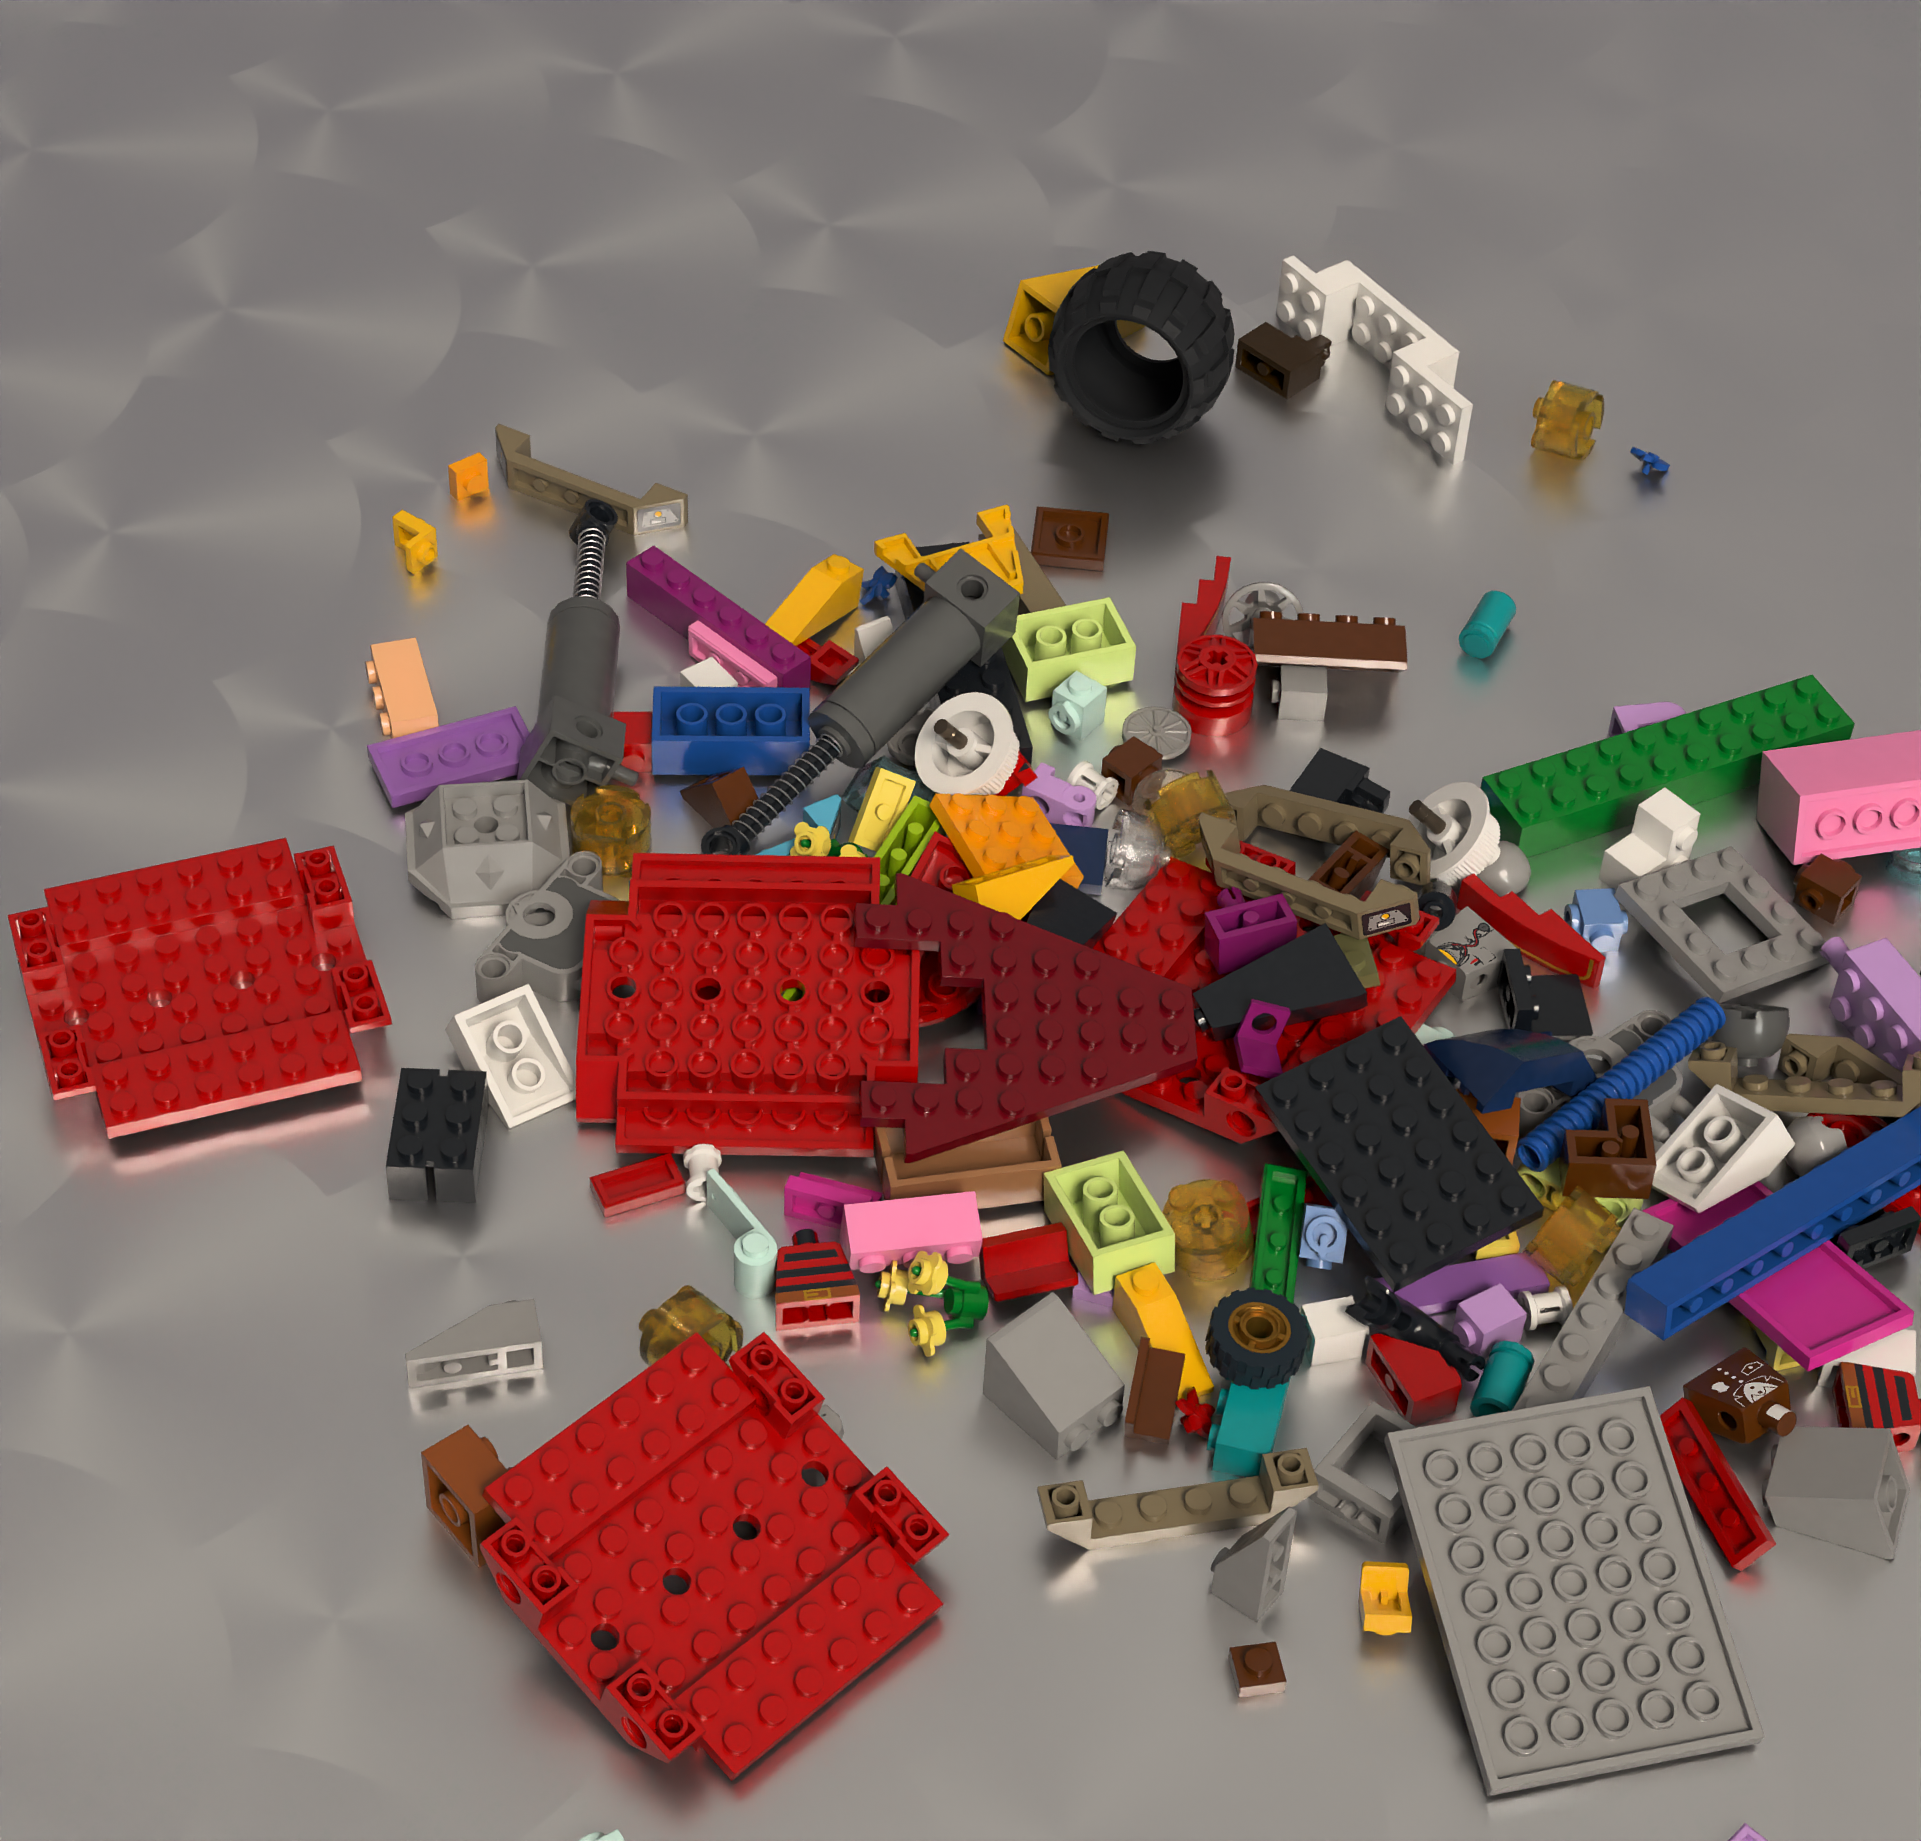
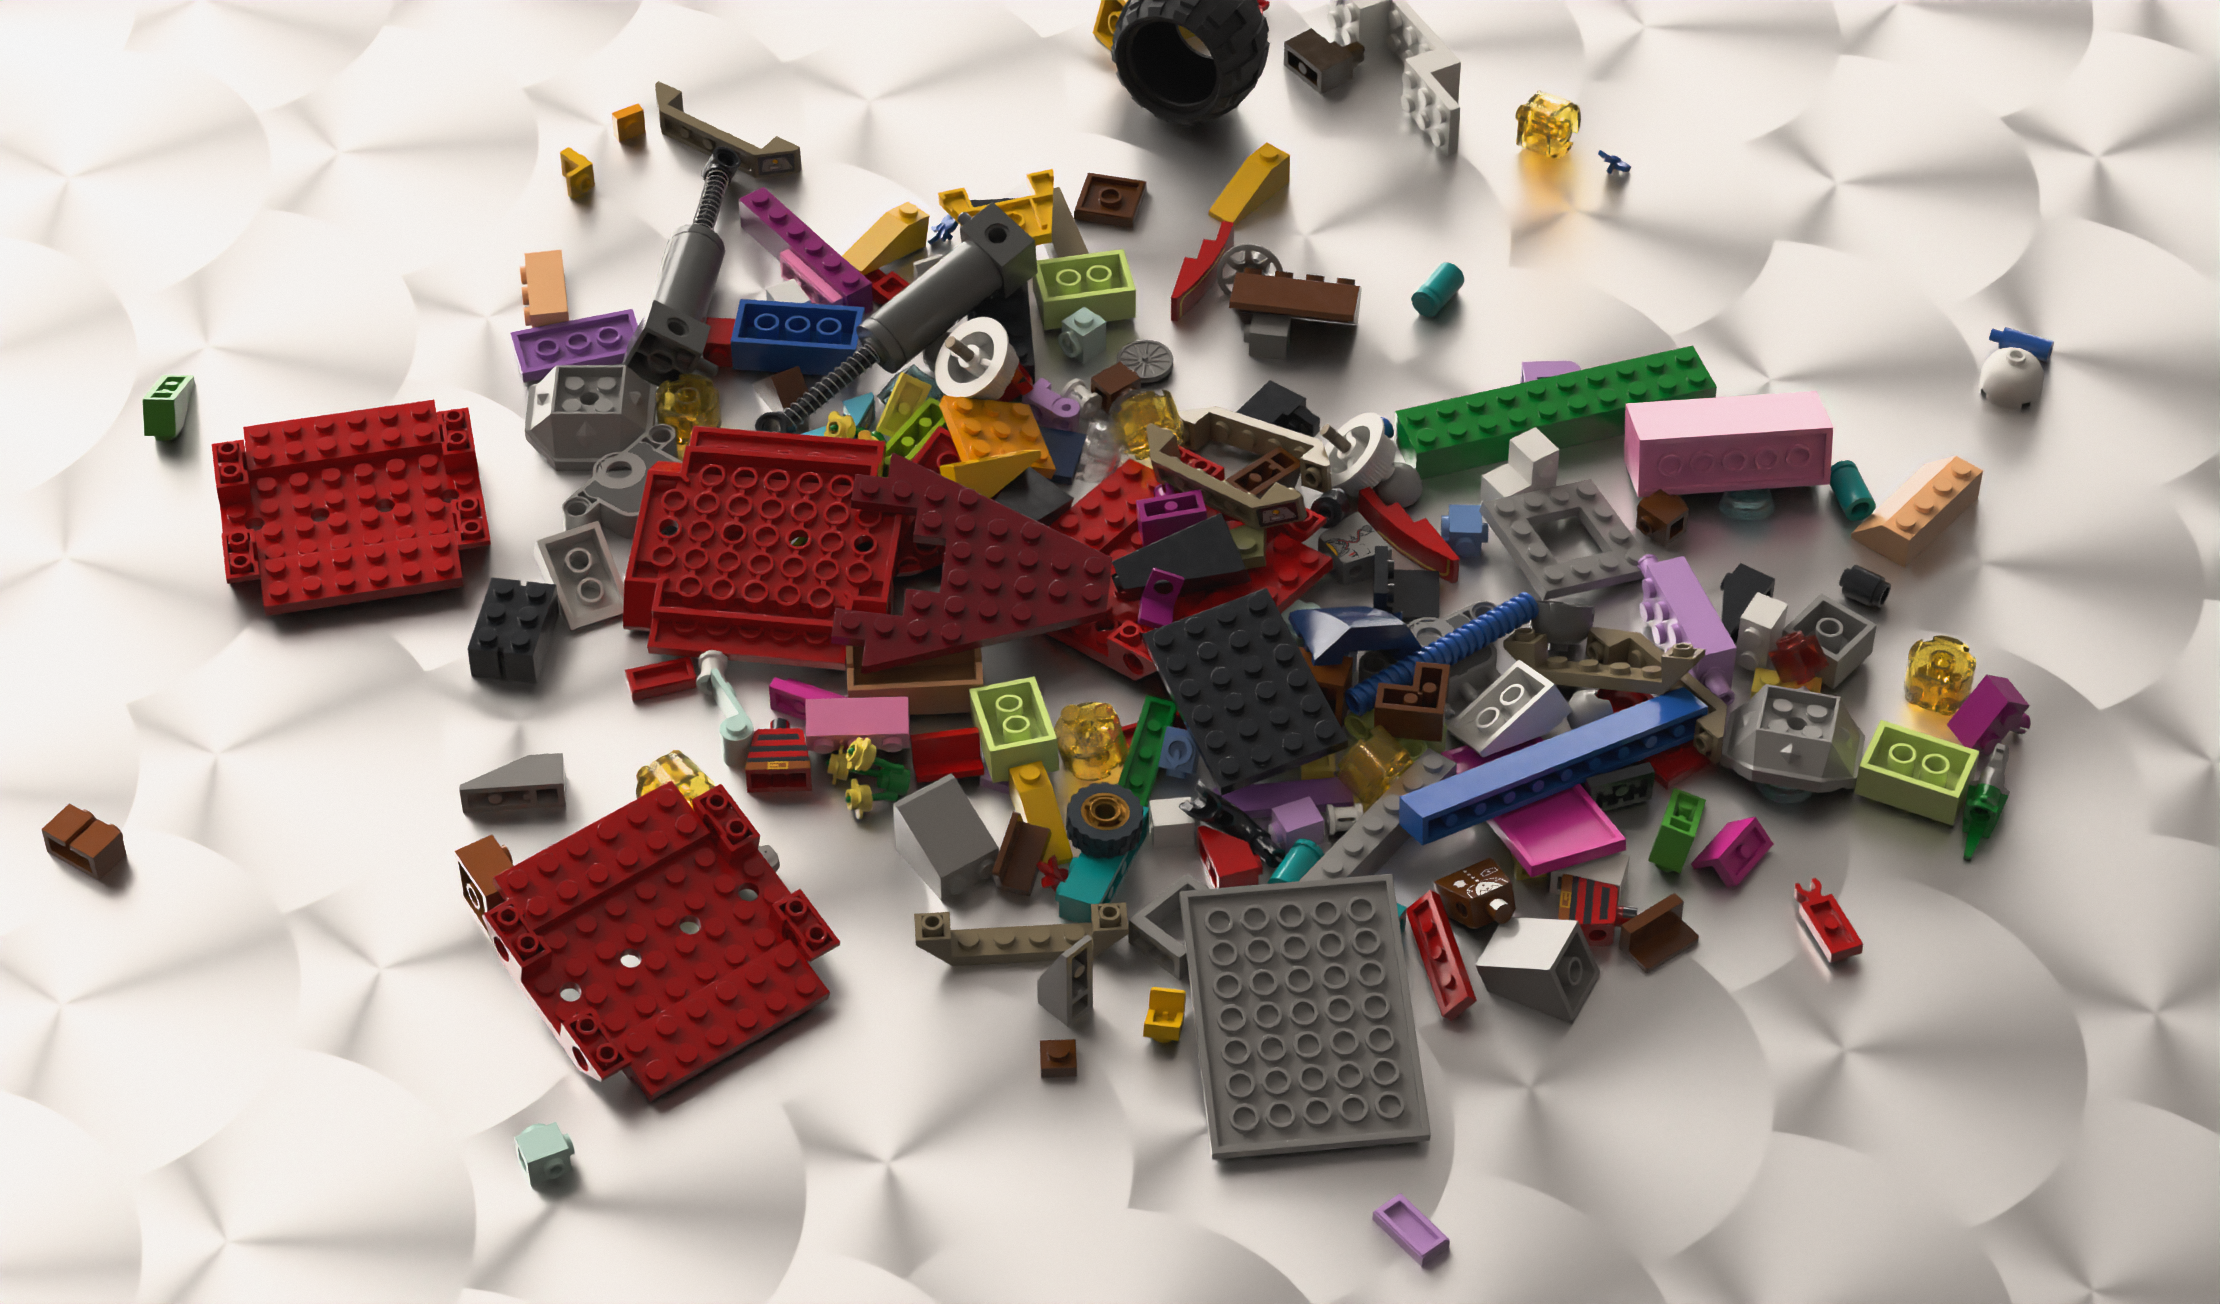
camera: 10 degrees right, 0 degrees up
red wheel [1172,635,1258,737] -> none
none -> yellow slope [1208,142,1290,226]

